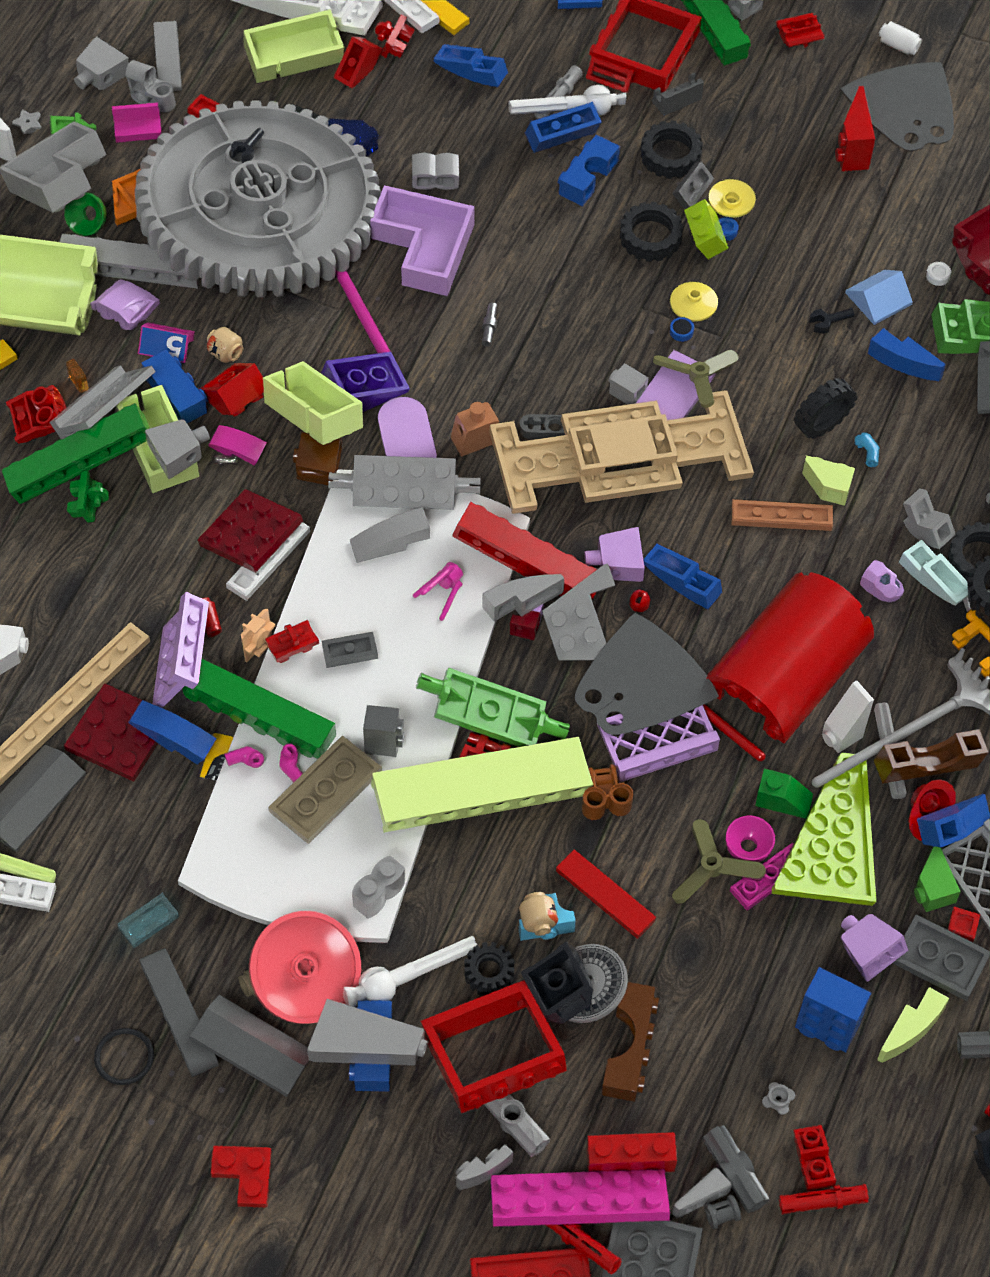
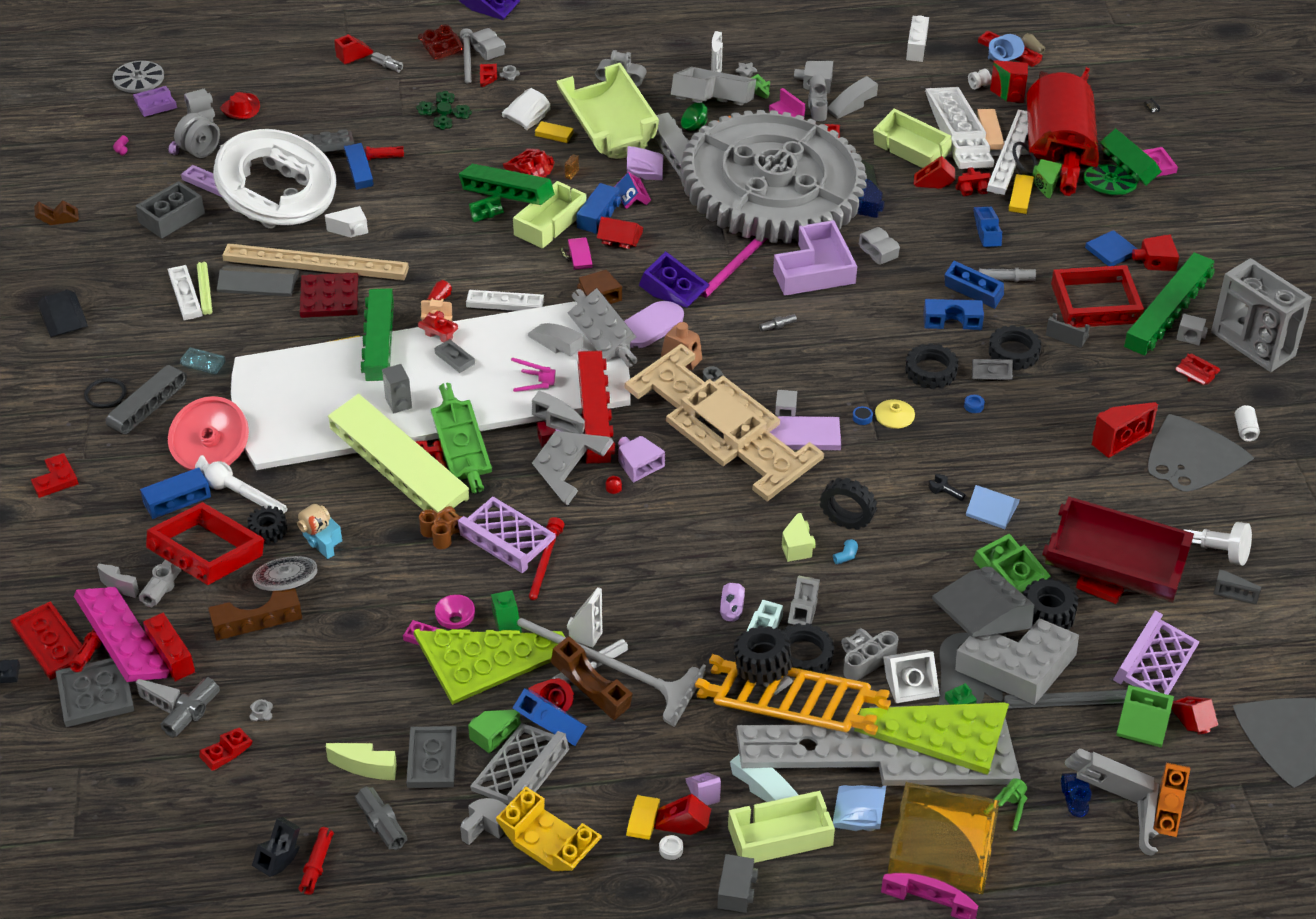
camera: 60 degrees right, 15 degrees down
light grey fence [50,365,155,439] -> none
blue slope [128,700,217,764] -> none
light grey torso [145,419,210,479] -> none
lavender fence [152,592,209,708] -> none
dark grey slope [189,995,310,1097] -> none
dark red plate [197,489,303,573] -> none
tan head [207,327,243,363] -> none
dark pink arm [224,746,264,768] -> none
black bar [231,128,264,163] -> none
yellowish green piece [263,362,363,445] -> none
dark tan plate [268,735,382,844] -> none
dark pink arm [279,744,303,783] -> none
light grey slope [307,999,428,1065] -> none
light grey brick [352,856,405,918] -> none
white piece [509,85,626,117] -> none
black slope [521,942,593,1024] -> none
red tile [556,849,656,939] -> none
dark grey piece [575,613,719,735] -> none
red tile [586,56,635,93] -> none
blue slope [643,544,722,609] -> none
olive piece [653,350,738,408] -> none
olive piece [672,819,766,904] -> none
lime brick [684,199,729,259] -> none
dark grey bush [704,1195,741,1230] -> none
red cylinder [706,572,874,744] -> none
light yellow dish [709,179,755,217] -> none
nougat tile [731,500,833,531] -> none
red pin [779,1184,869,1215] -> none
blue brick [795,967,871,1053] -> none
lavender torso [841,914,908,982] -> none
blue slope [868,328,946,381] -> none
white tile [926,262,951,286] -> none
red tile [947,907,981,942] -> none

